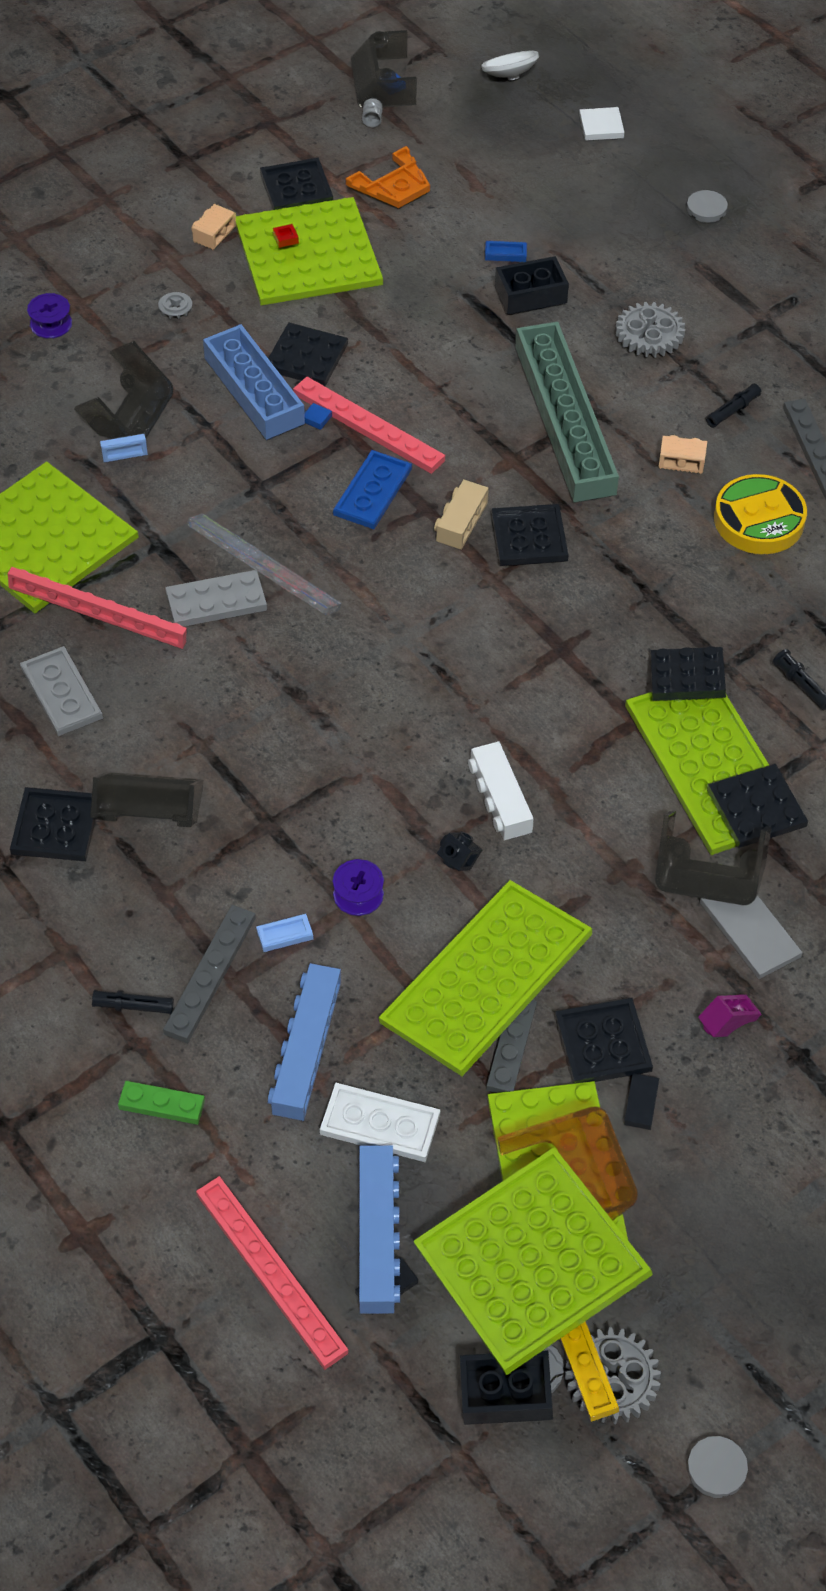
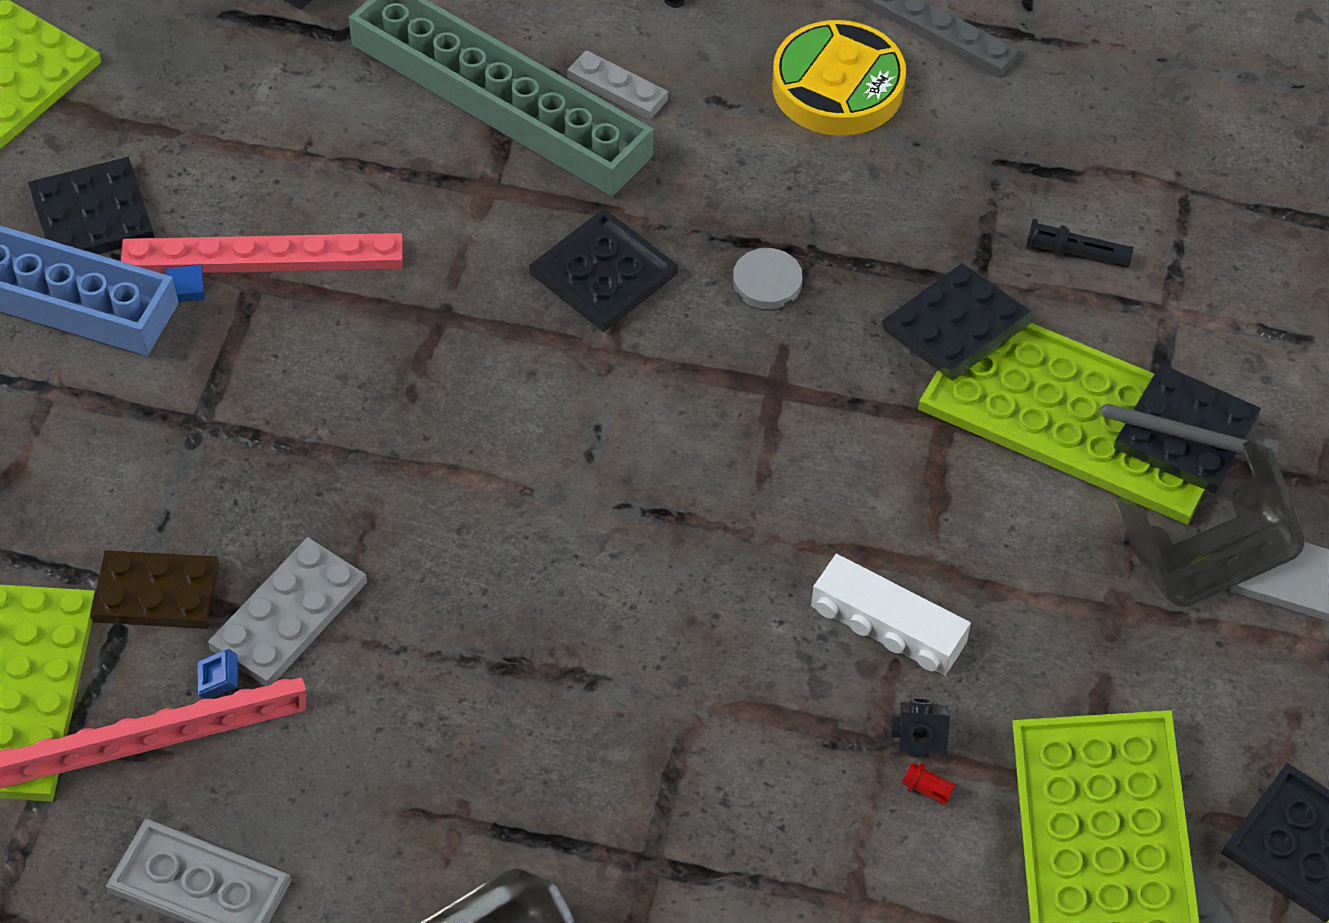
camera: 40 degrees left, 0 degrees up
clear tile [187,514,342,615] -> none
blue tile [333,450,412,529] -> none
dark purple piece [333,859,384,916] -> none
tan brick [434,479,489,550] -> none
light nougat brick [659,435,707,474] -> none
none -> dark brown plate [91,550,219,629]
none -> blue tile [198,648,237,699]
none -> light grey plate [567,50,668,121]
none -> light grey tile [733,248,803,309]
none -> red pin [902,763,956,807]
none -> dark grey piece [1100,404,1280,470]

